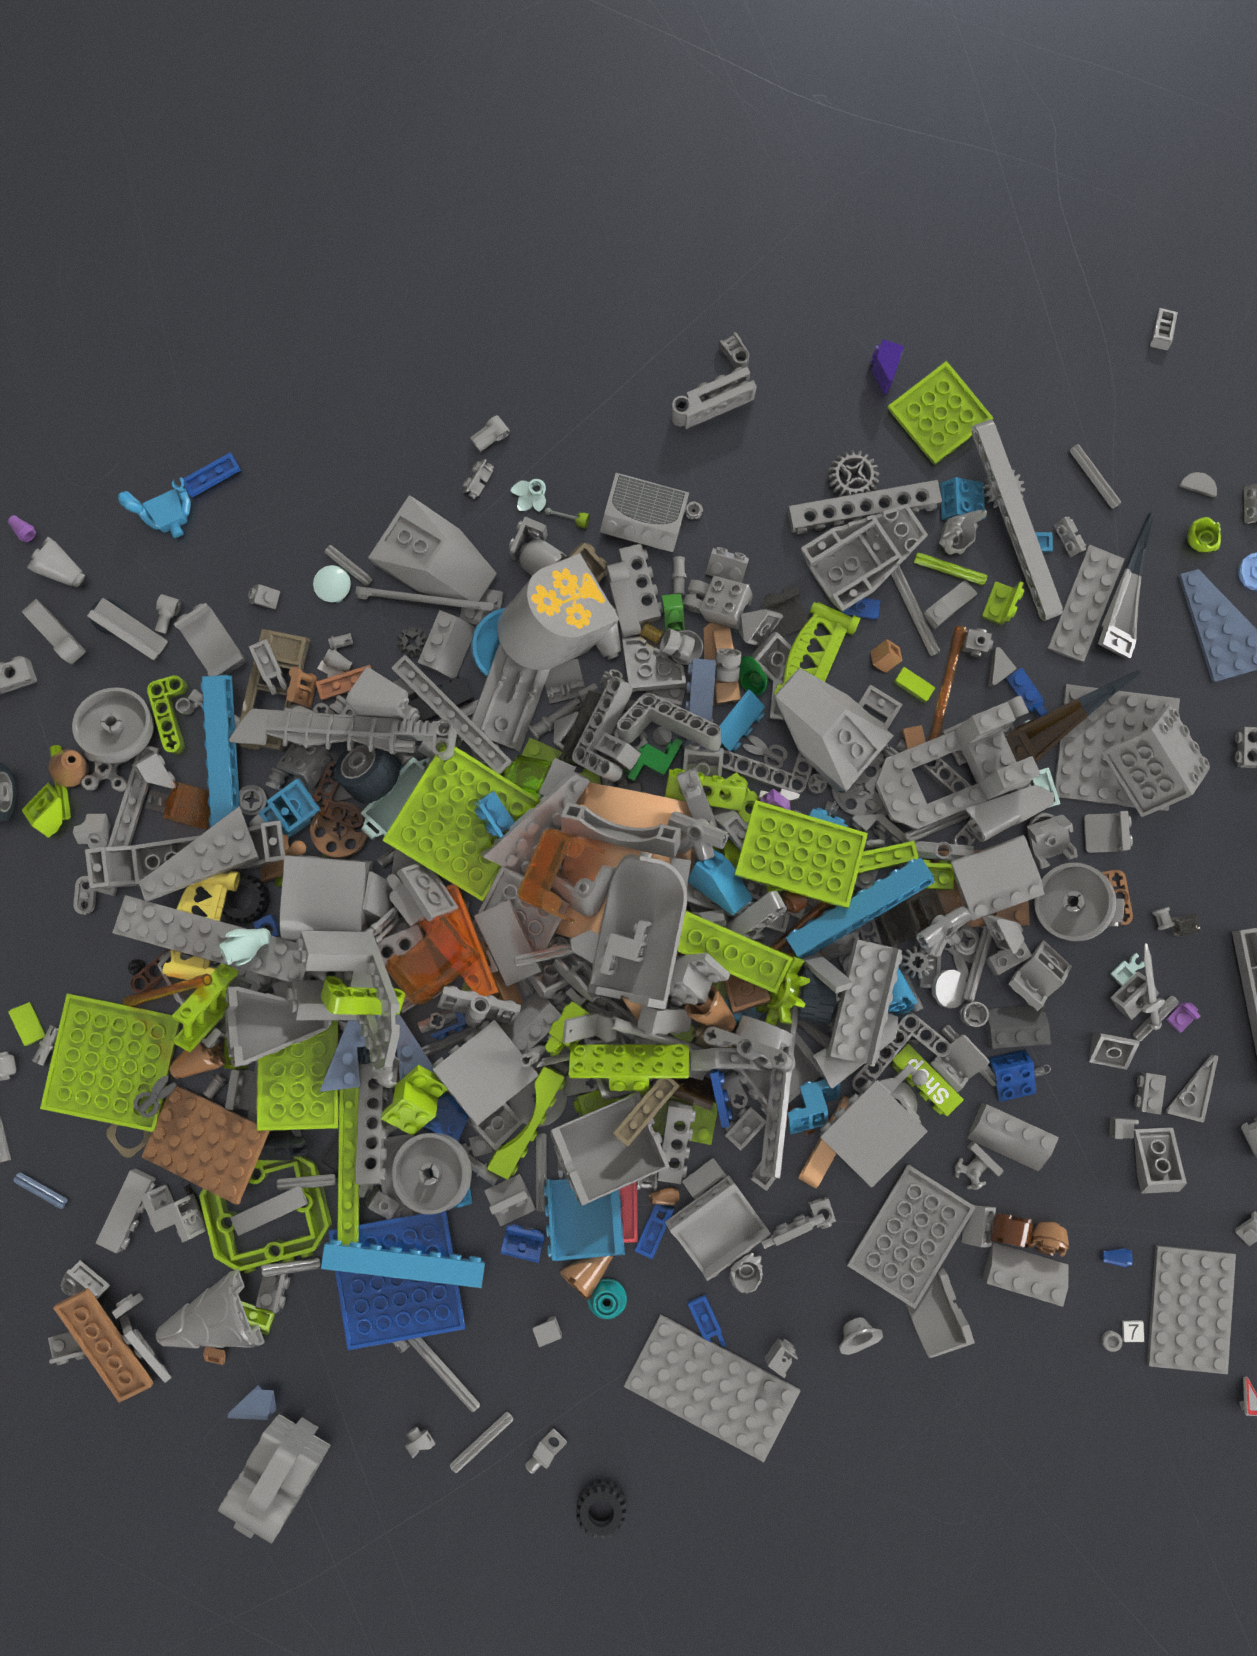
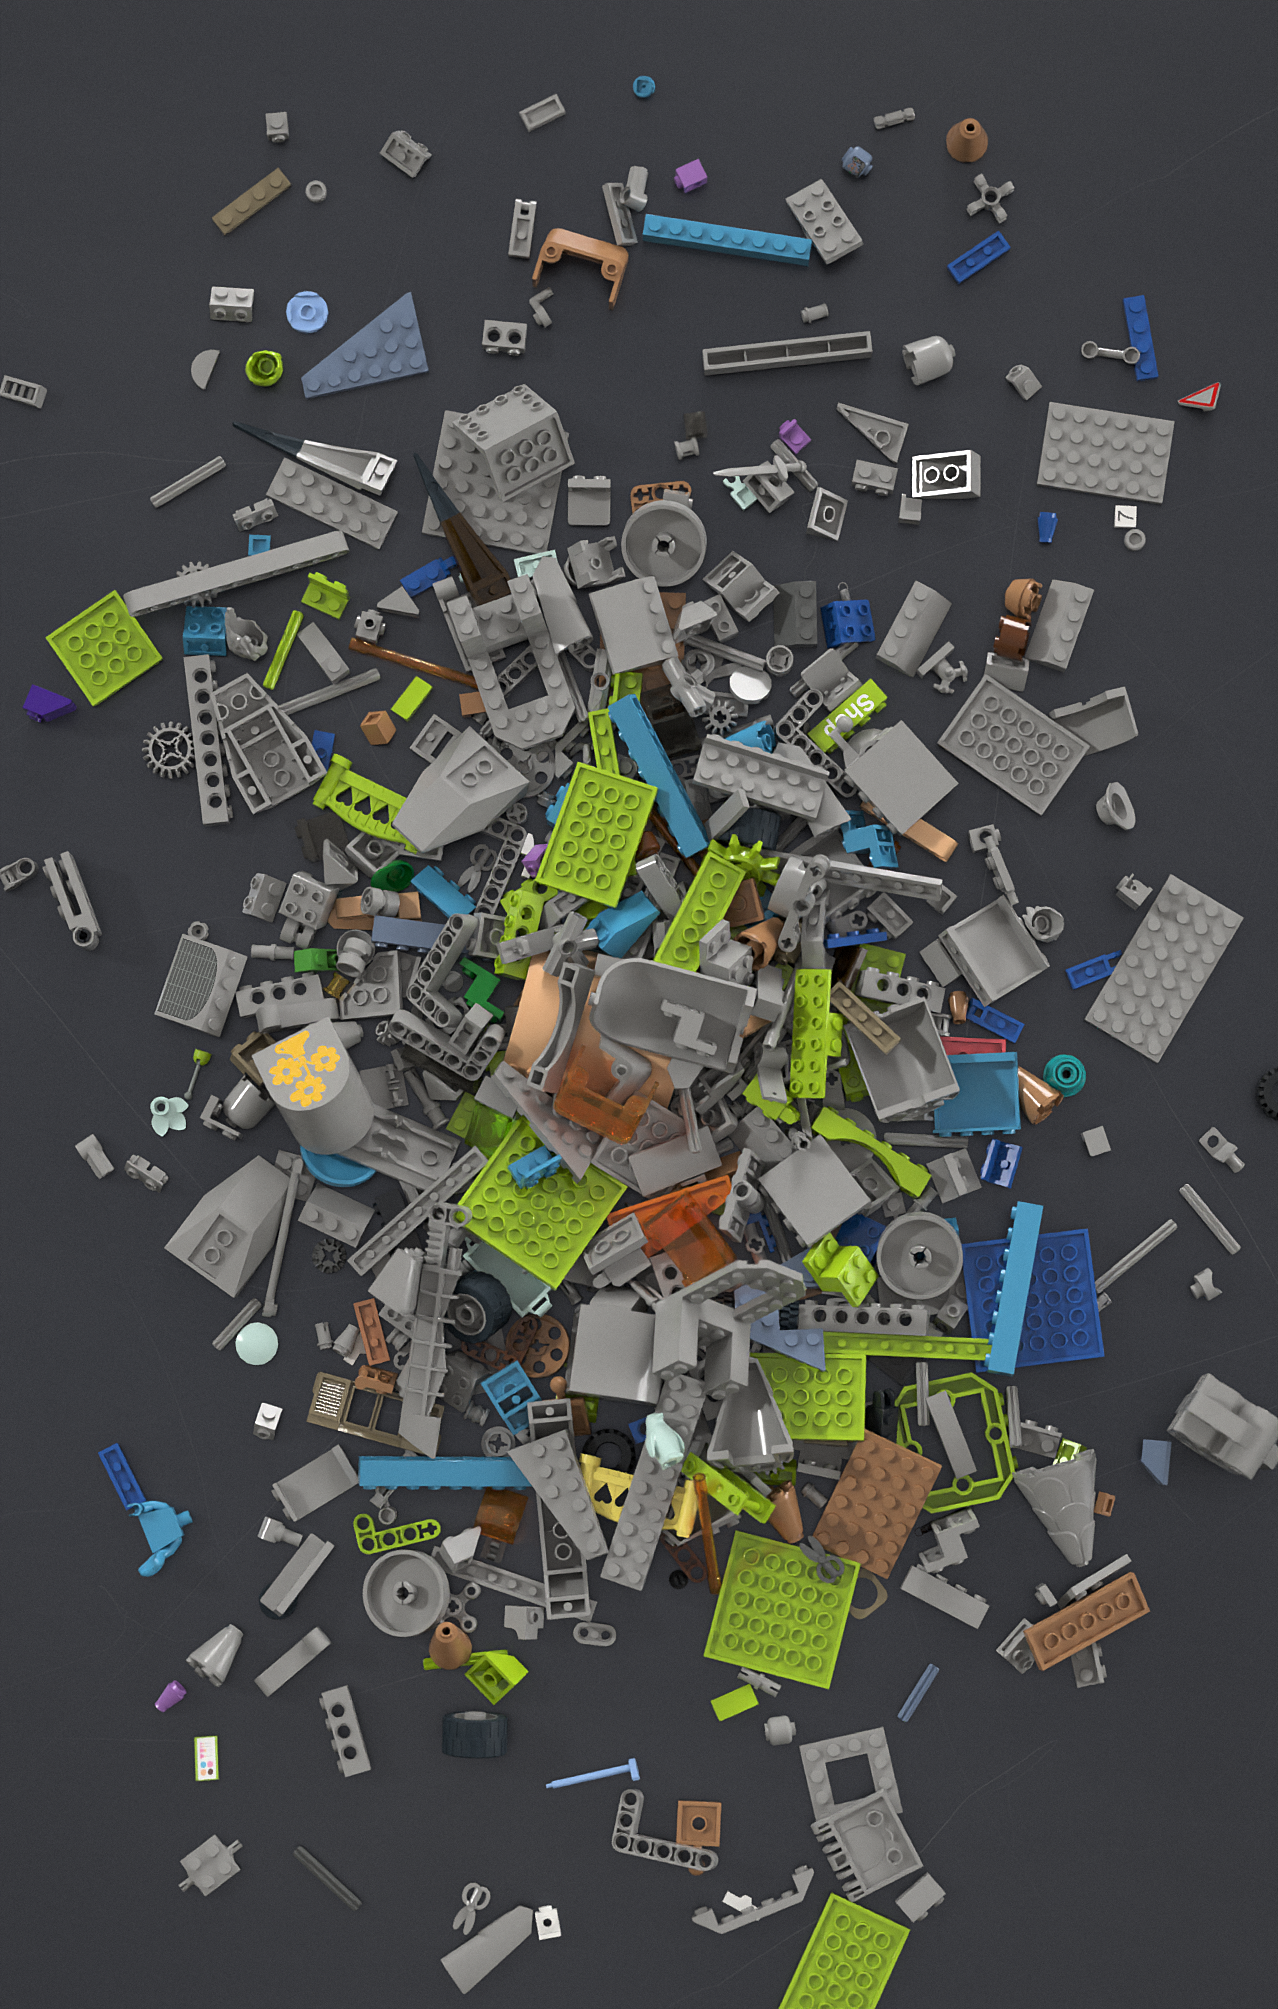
camera: 85 degrees left, 0 degrees up
light grey hinge [249,639,288,695] -> none
lime beam [321,976,405,1015] -> none
light grey hair [371,1055,400,1088] -> none

